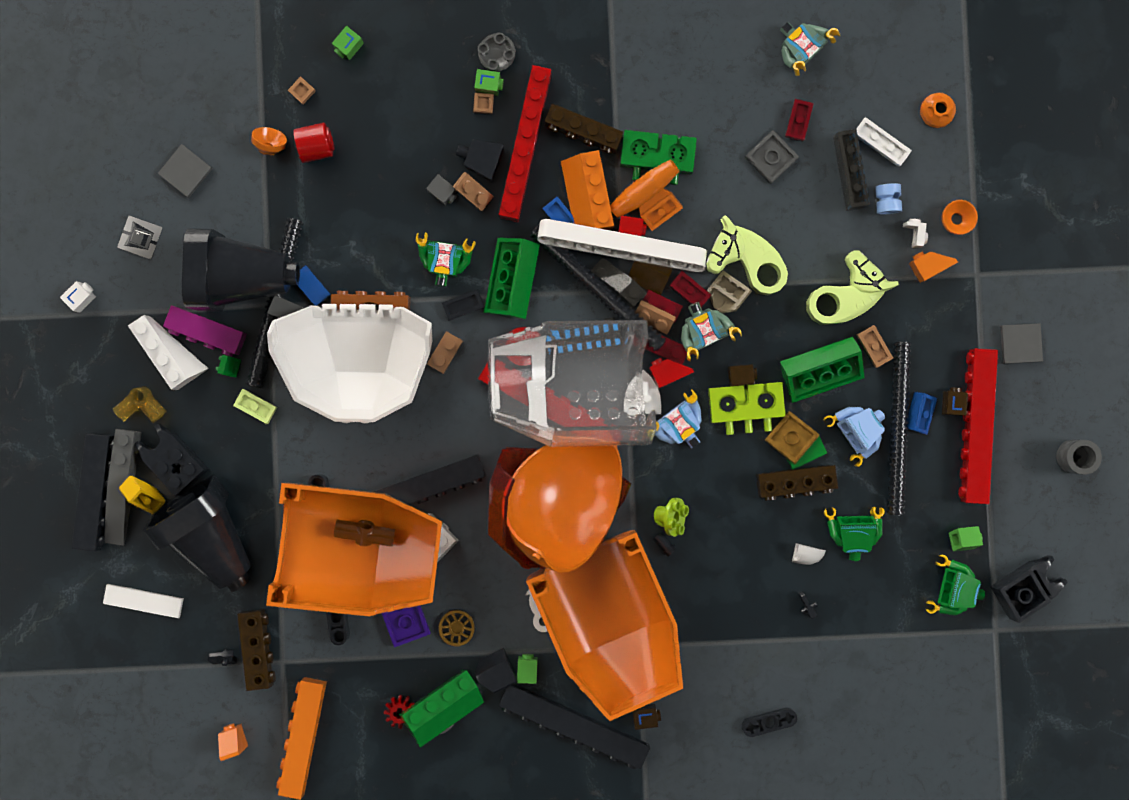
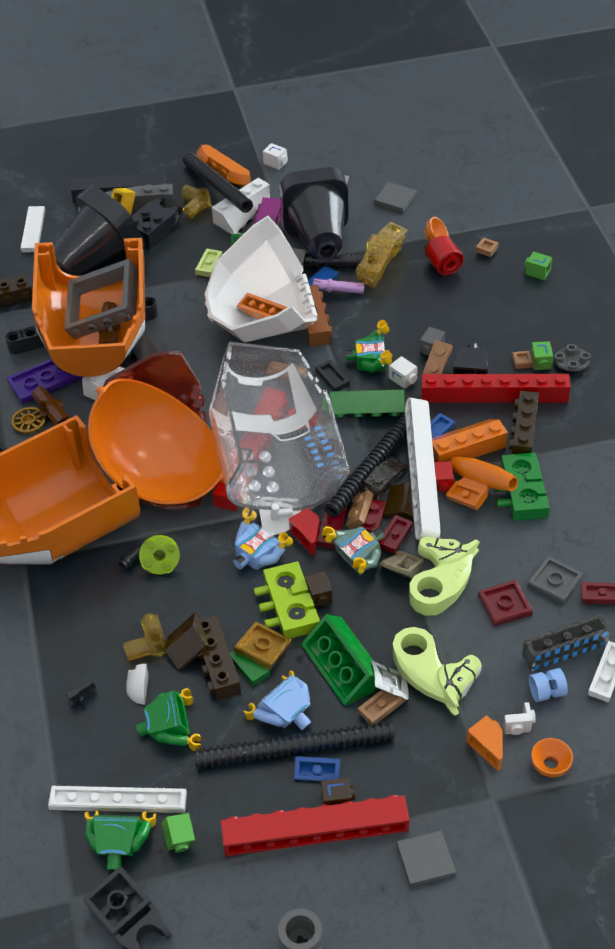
camera: 75 degrees right, 40 degrees down
none -> reddish brown piece [32,386,70,426]
none -> white tile [48,786,187,813]
none -> dark grey window [64,259,138,340]
none -> clear yellow piece [123,613,166,661]
none -> dark brown slope [165,612,209,671]
none -> black piece [182,152,253,213]
none -> orange brick [197,145,251,187]
none -> orange brick [237,293,287,320]
none -> lavender pin [312,278,364,294]
none -> clear yellow brick [355,222,408,288]
none -> sticker [371,660,409,700]
none -> white brick [389,356,417,389]
none -> dark red tile [478,580,533,627]

